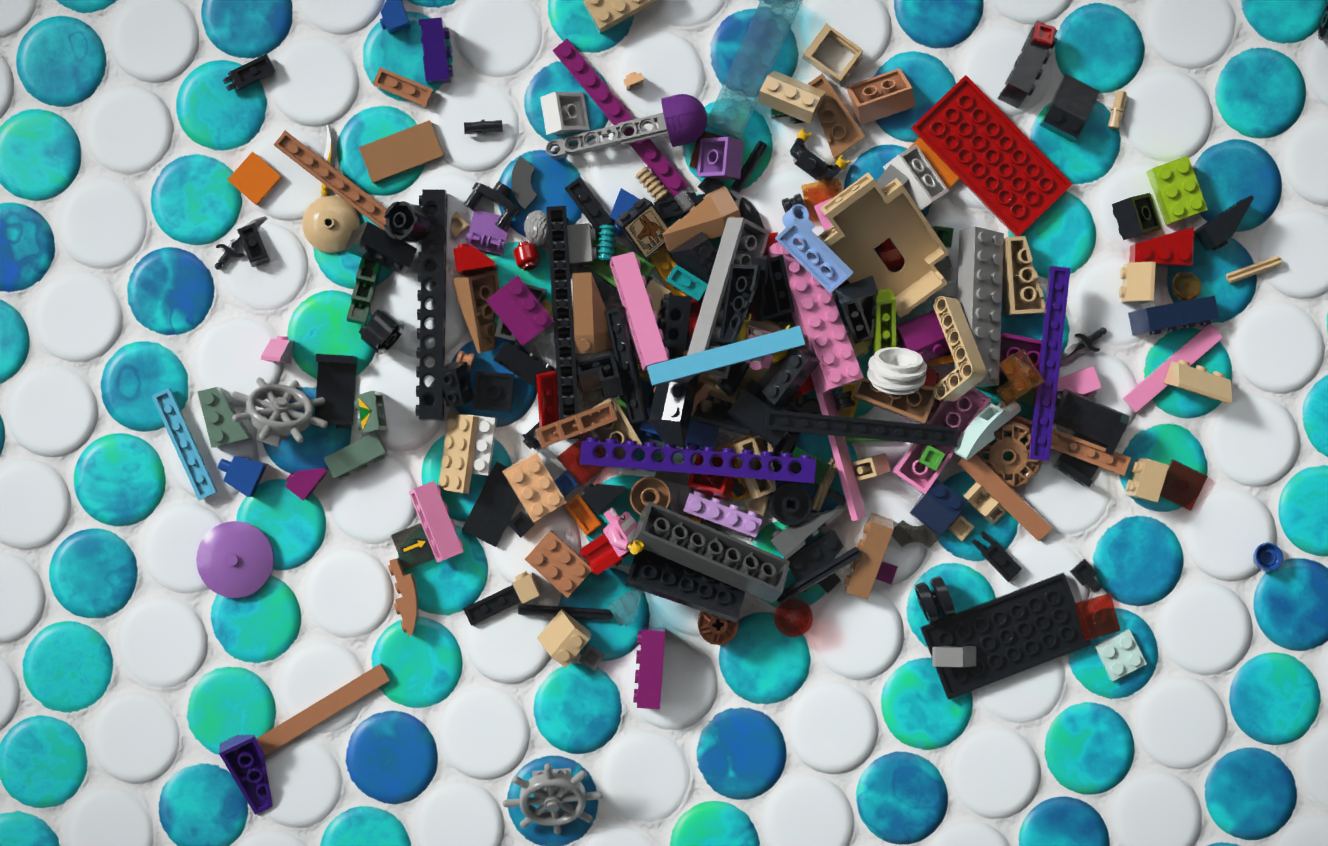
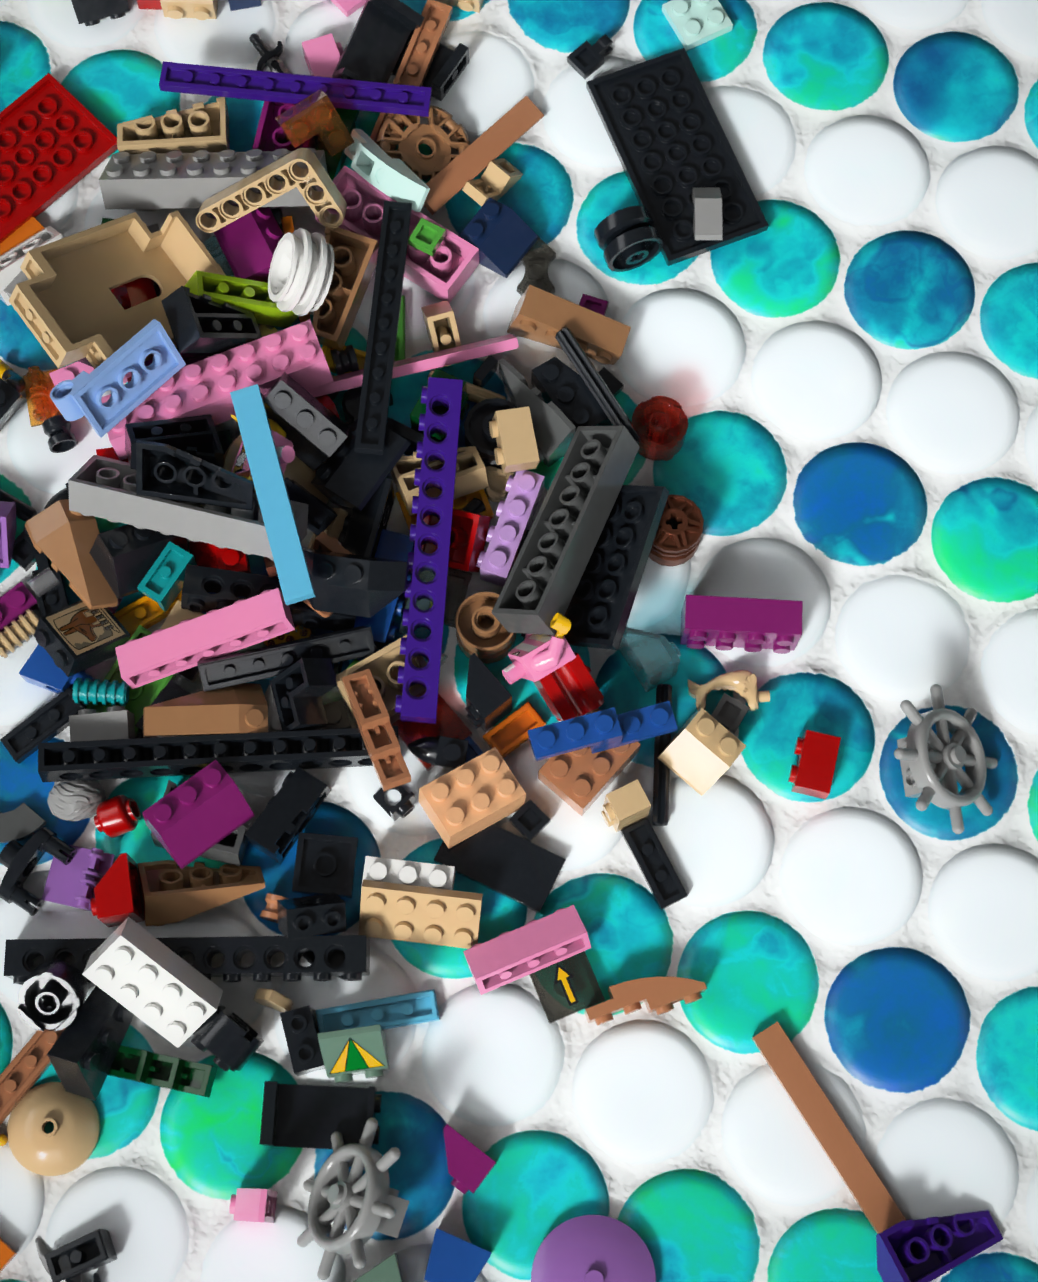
camera: 90 degrees left, 15 degrees down
sand green brick [324,432,388,480] -> none
tan tile [451,211,470,238] -> none
red tile [536,371,559,427] -> none
tan tile [947,514,974,541] -> none
black hinge [972,531,1022,582] -> none
clear red tile [1075,593,1121,640] -> none
none -> white brick [82,917,223,1048]
none -> tan tile [253,988,293,1012]
none -> black brick [280,1005,325,1076]
none -> medium azure tile [316,989,440,1033]
none -> black plate [408,736,469,769]
none -> tan brick [489,406,540,473]
none -> blue bracket [528,701,678,761]
none -> tan animal [687,670,770,711]
none -> red brick [788,730,841,799]

